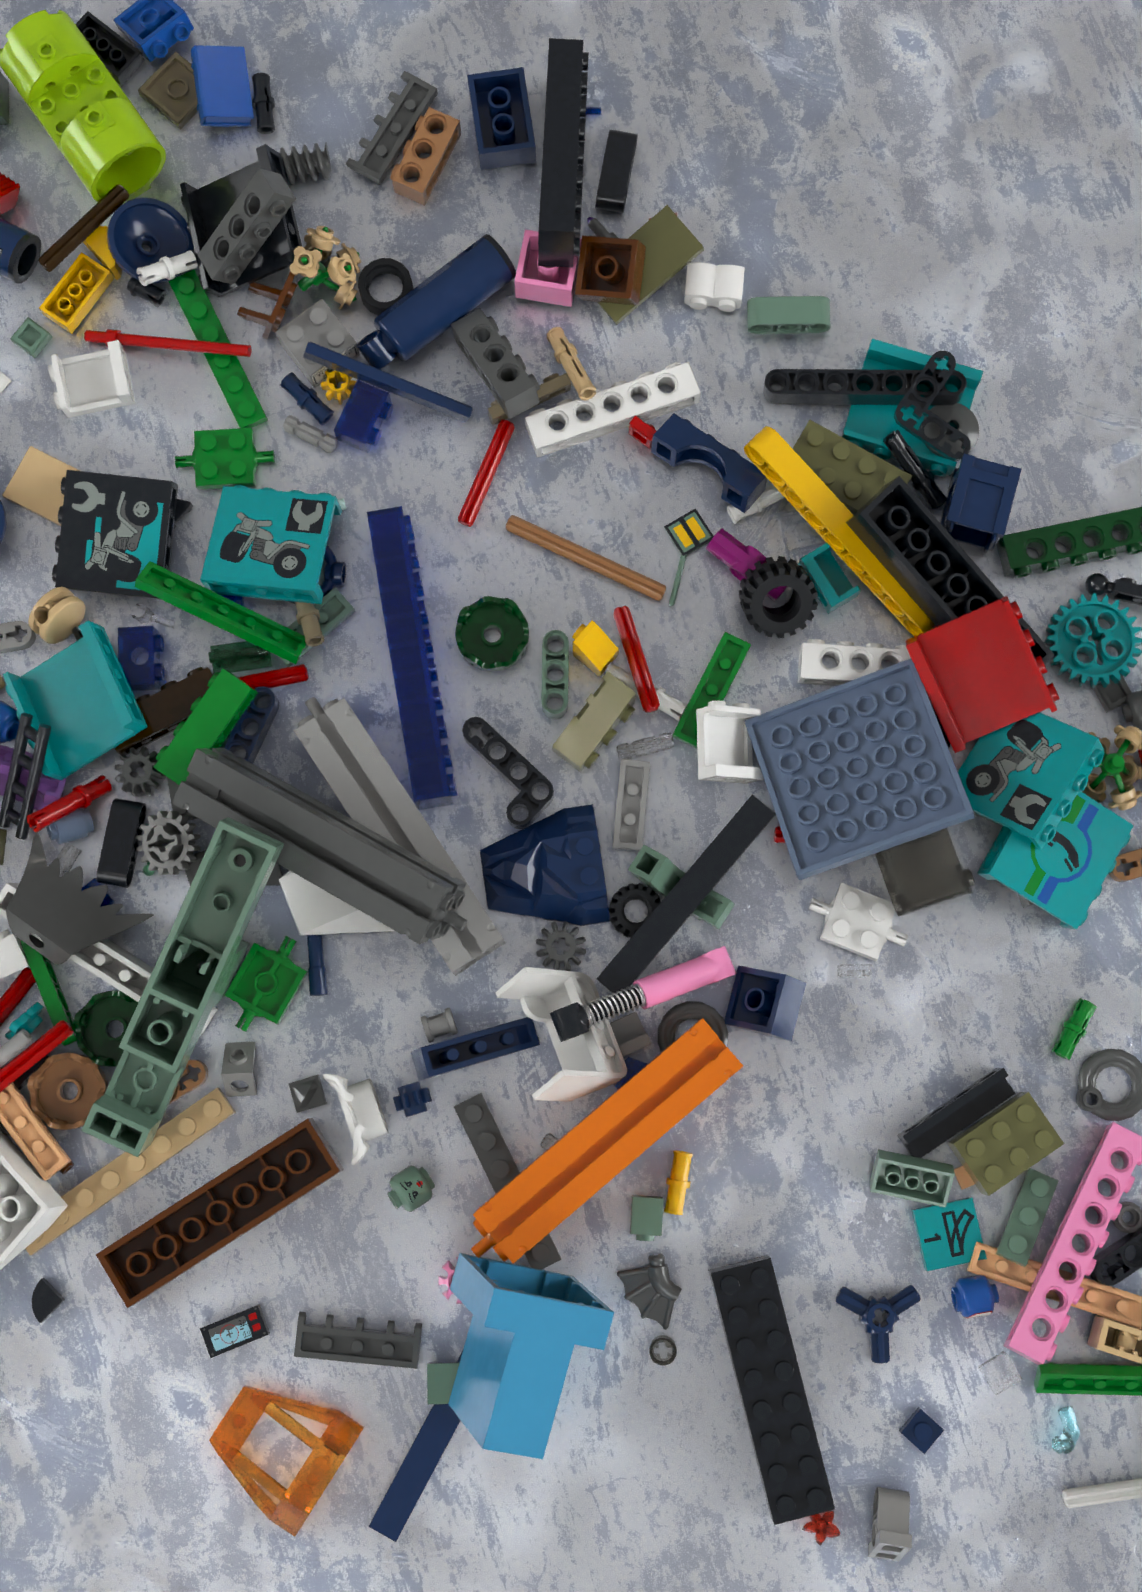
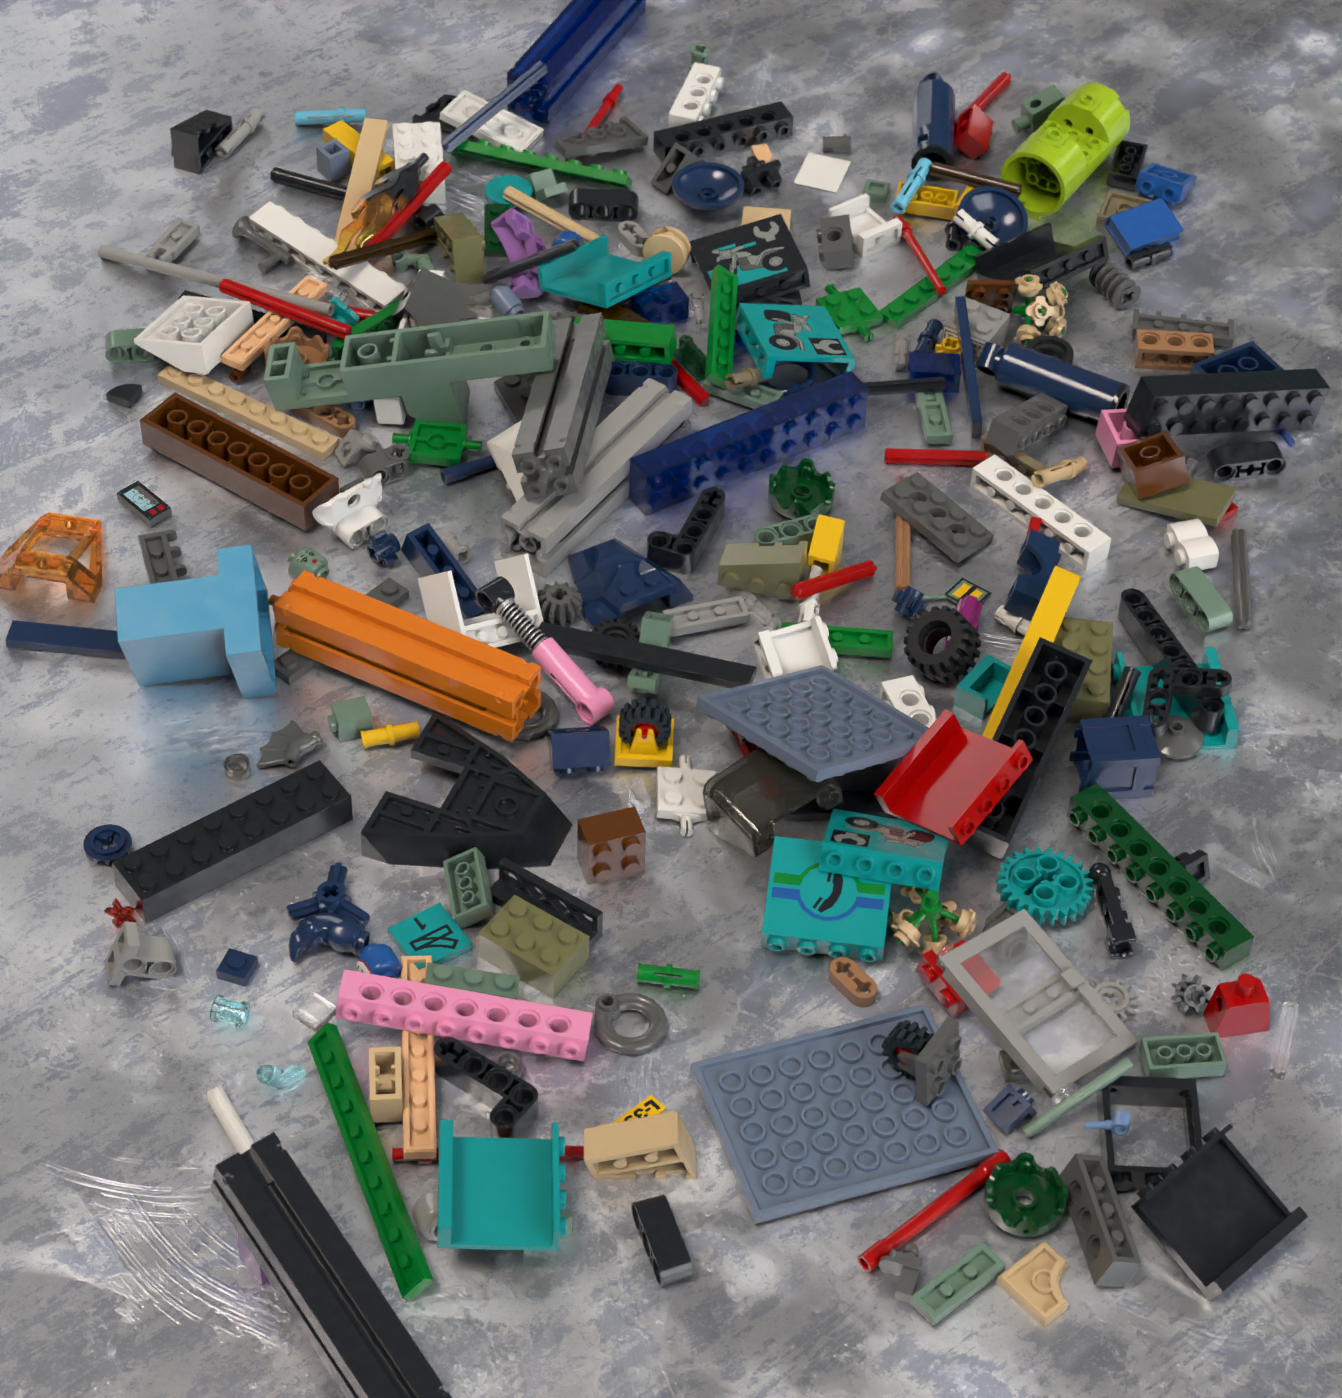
camera: 65 degrees right, 35 degrees down
red pin [27,775,112,832] -> none
dark grey brick [198,168,296,284] -> none
none -> dark blue gear [83,824,132,865]
none -> clear light blue bush [210,994,250,1029]
none -> dark blue animal [288,912,370,962]
none -> dark grey piece [358,444,412,486]
none -> black piece [361,711,573,870]
none -> reddish brown brick [577,806,646,884]
none -> plate [614,698,674,768]
none -> dark grey brick [816,214,855,270]
none -> black axle [844,377,946,398]
none -> dark grey plate [880,472,994,563]
none -> medium azure pin [891,158,932,214]
none -> dark blue gear [891,585,927,619]
none -> sand green plate [915,391,953,444]
none -> black tile [1174,849,1210,884]
none -> dark grey axle [1231,528,1252,630]

